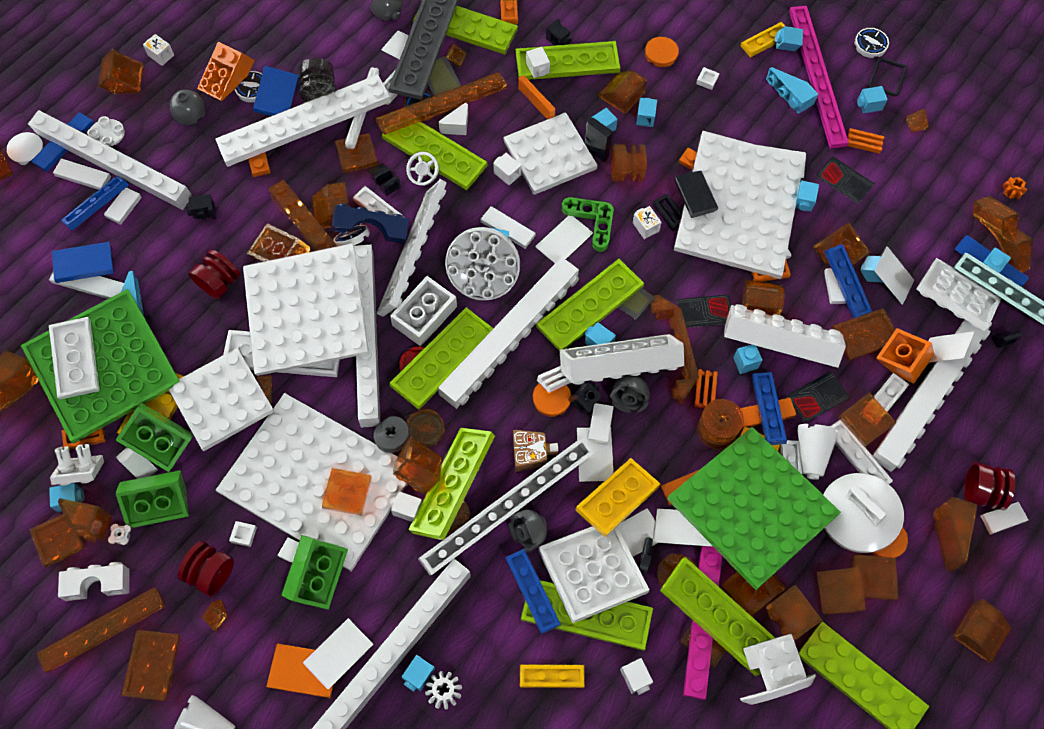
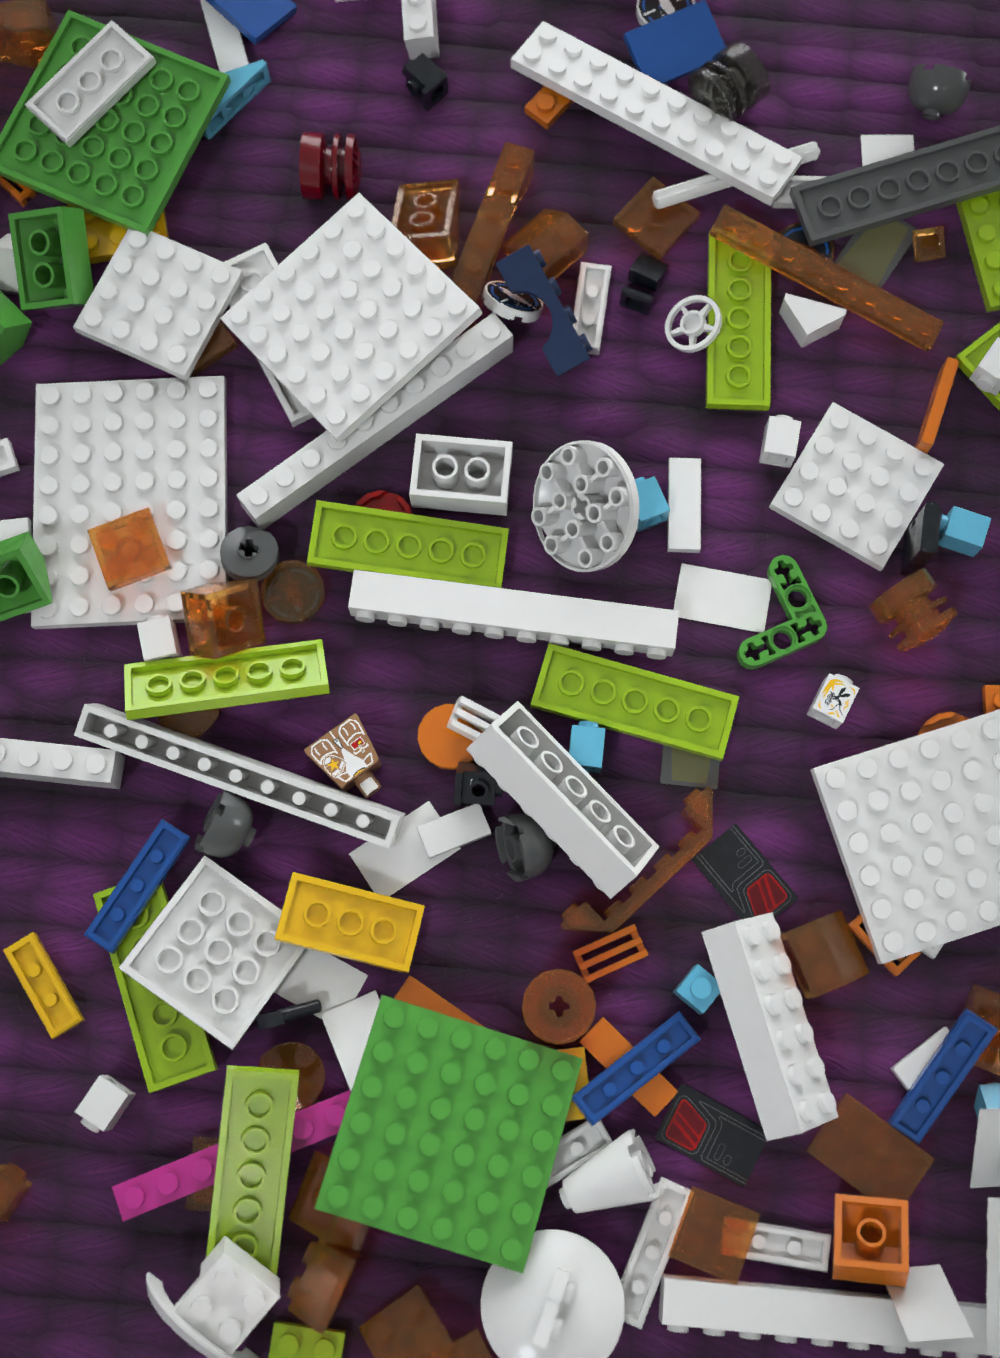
camera: 60 degrees right, 10 degrees up
white plate [376,179,447,317] -> none
black tile [652,194,682,231] -> none
black piece [674,170,719,218] -> none

